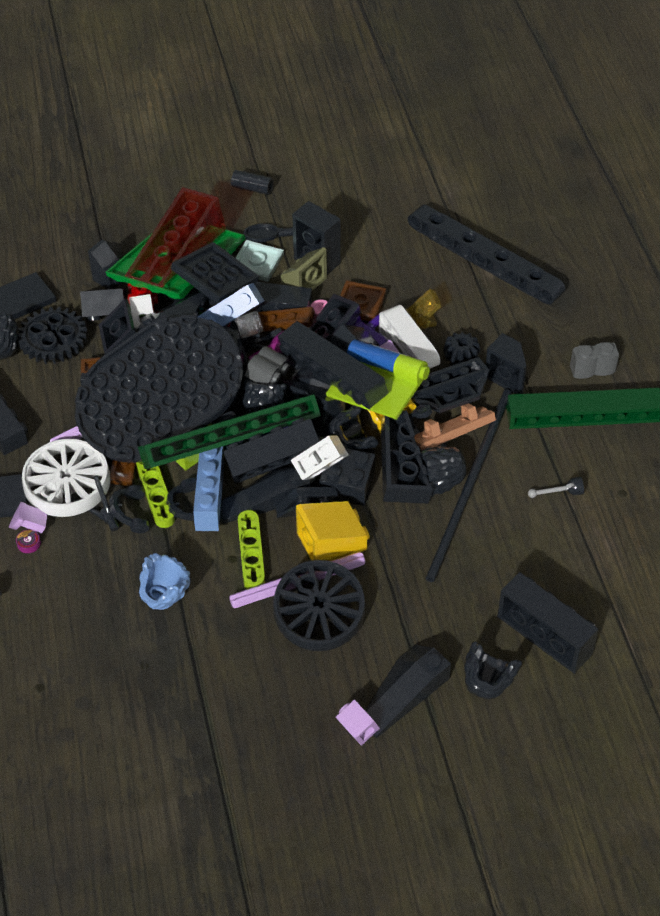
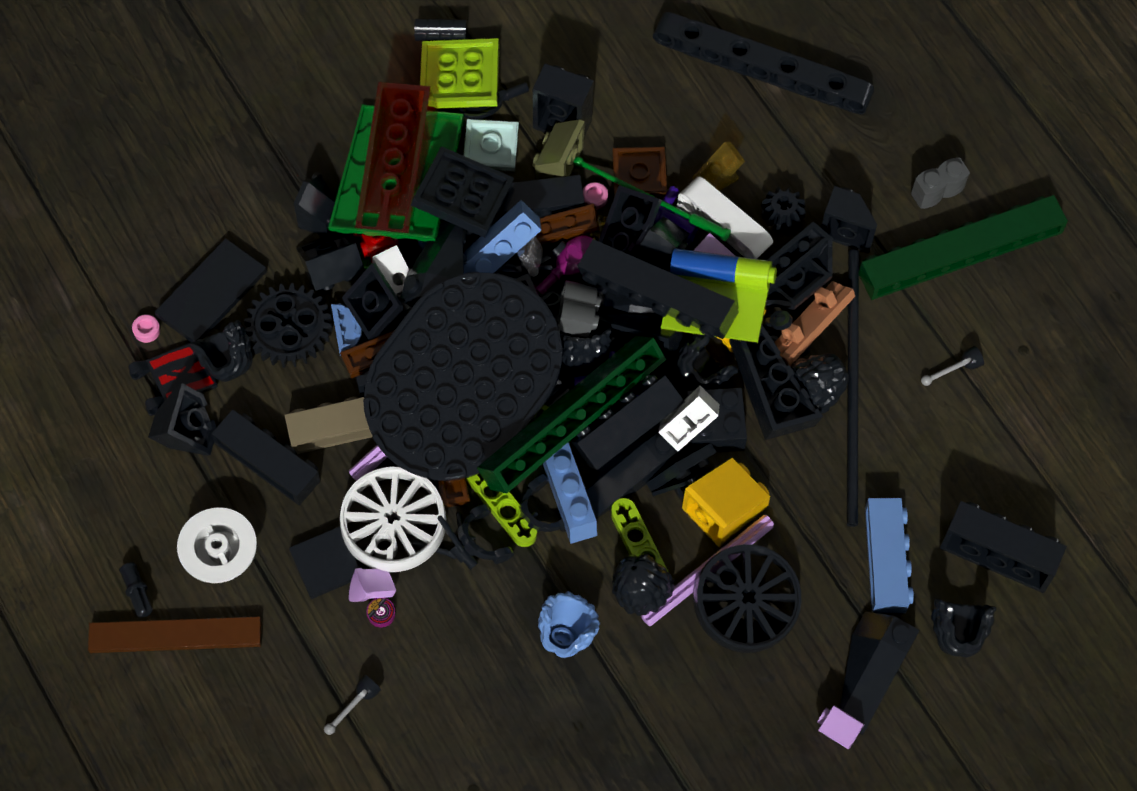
camera: 20 degrees left, 15 degrees up
none -> dark tan brick [285,397,372,454]
none -> medium blue plate [331,304,362,356]
none -> lime plate [419,38,499,109]
none -> green piece [573,156,731,242]
none -> black hair [612,554,675,616]
none -> medium blue brick [865,498,913,613]

